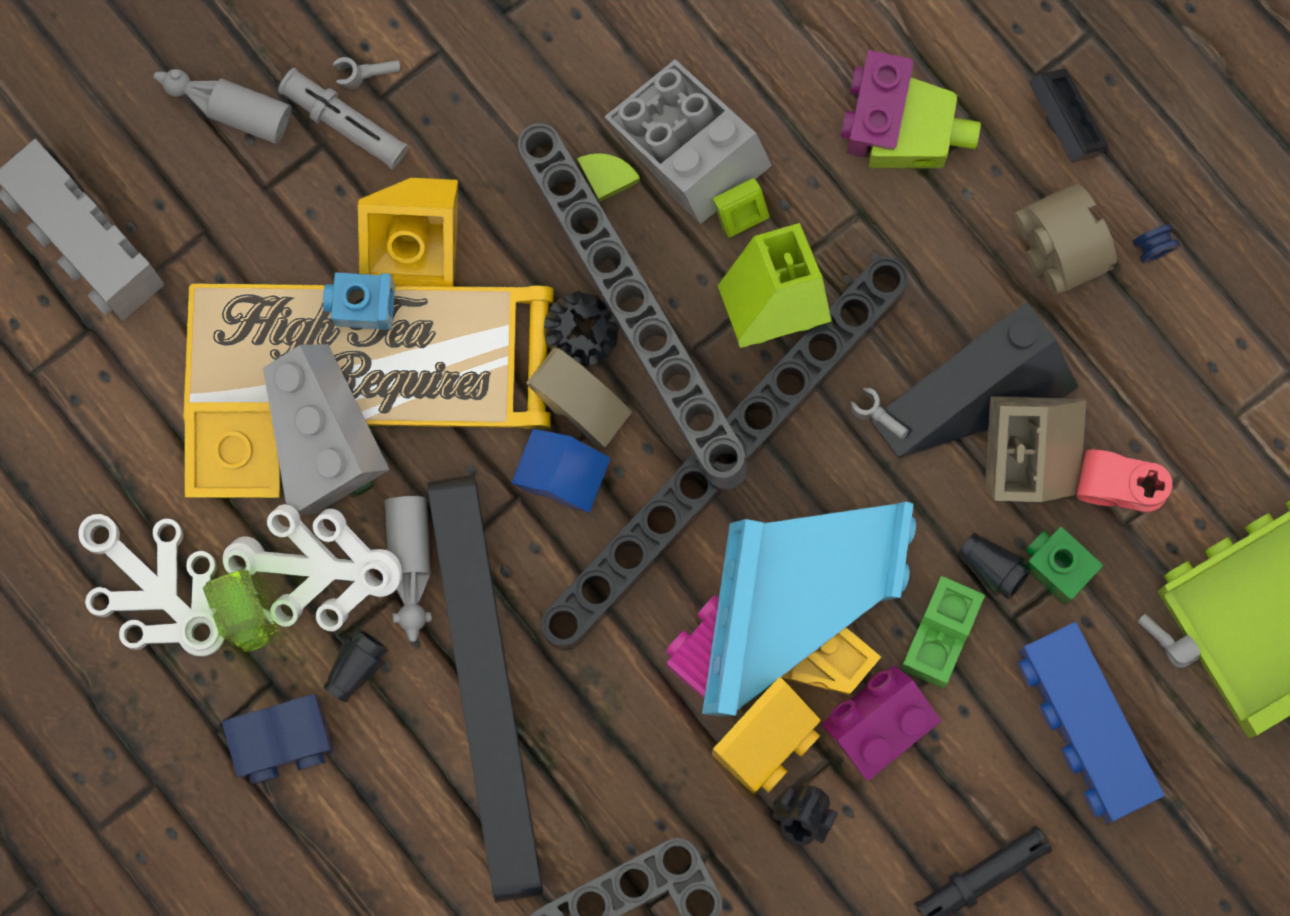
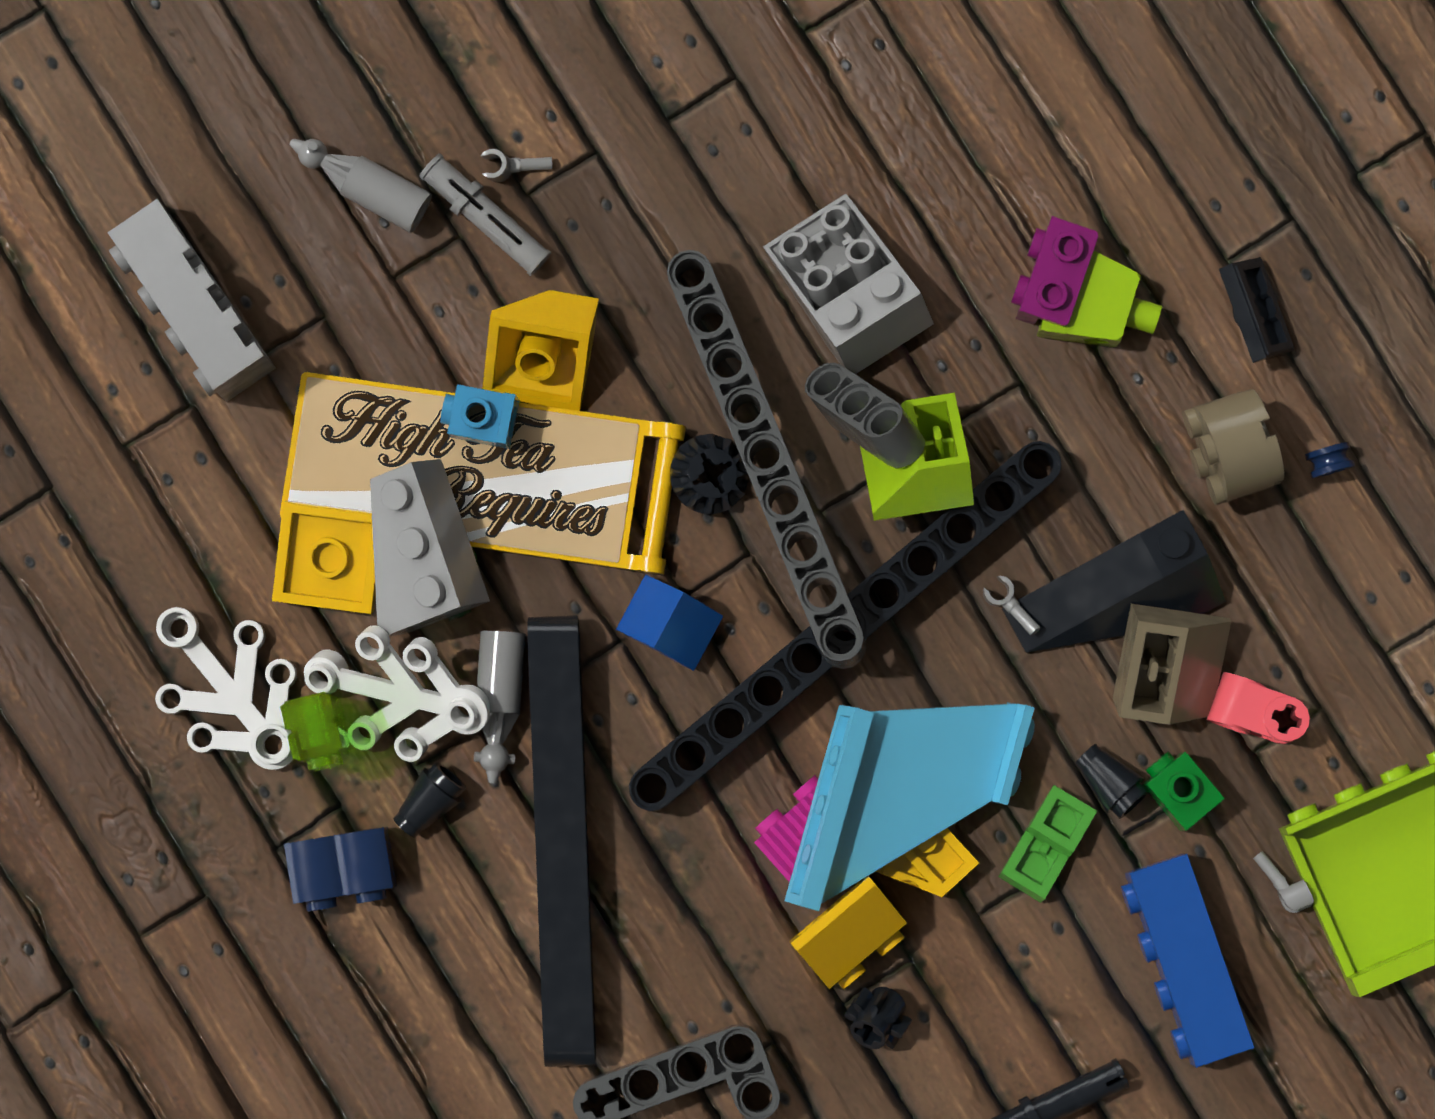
camera: 10 degrees right, 5 degrees up
dark tan slope [526,348,632,448] -> none
lime tile [577,153,640,202] -> none
lime tile [712,178,770,238] -> none
magenta bracket [821,666,941,781] -> none
none -> dark grey beam [805,362,925,468]

